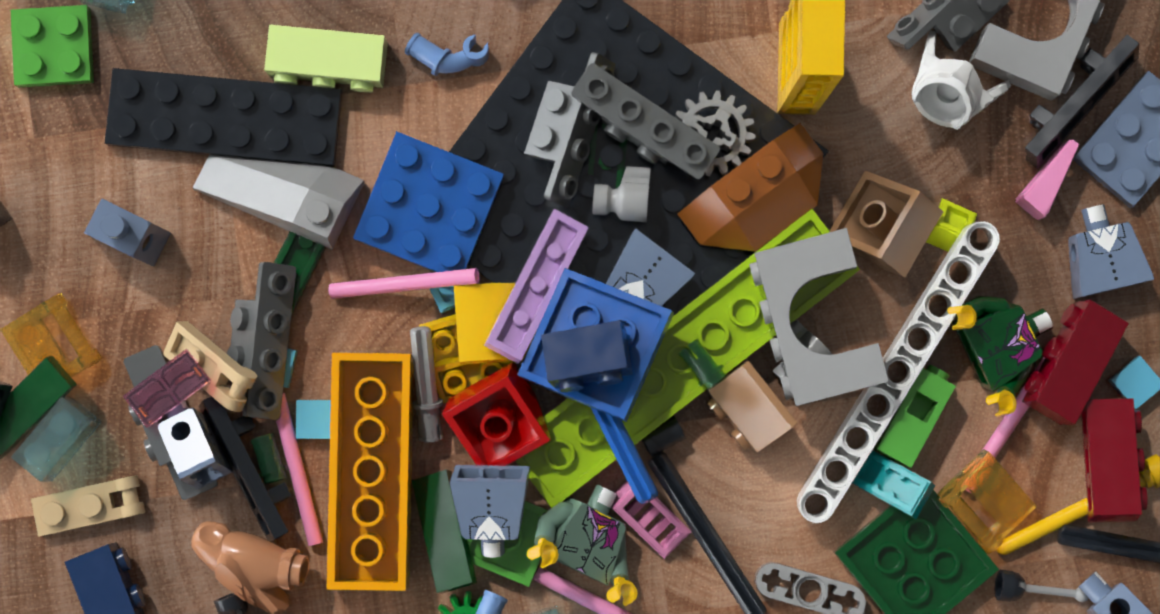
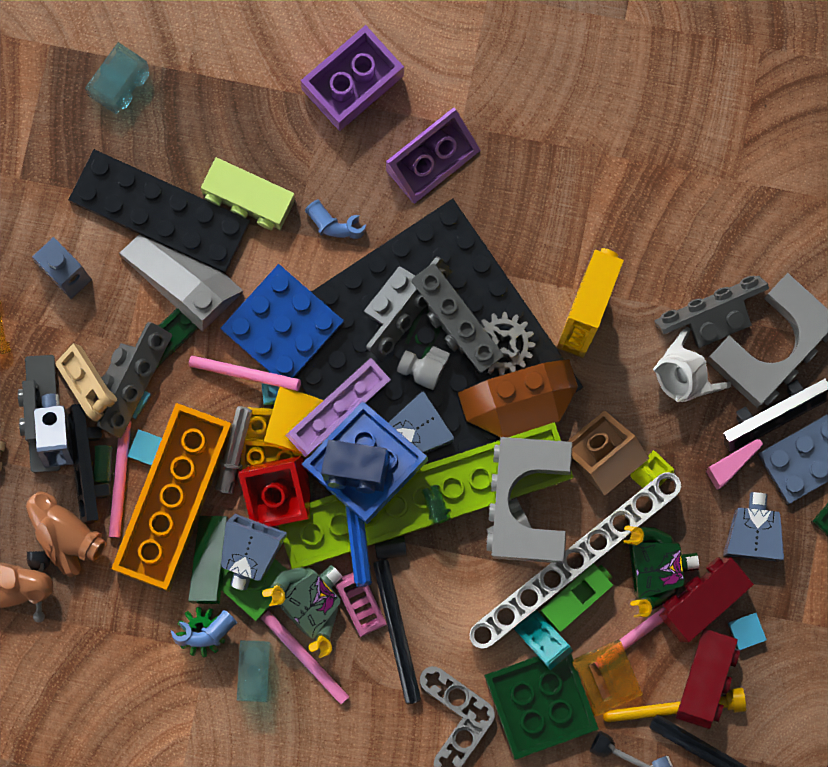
camera: 15 degrees right, 5 degrees down
bright green plate [10,5,94,88] -> none
clear pink tile [123,348,212,428] -> none
medium nougat slope [706,361,798,453] -> none

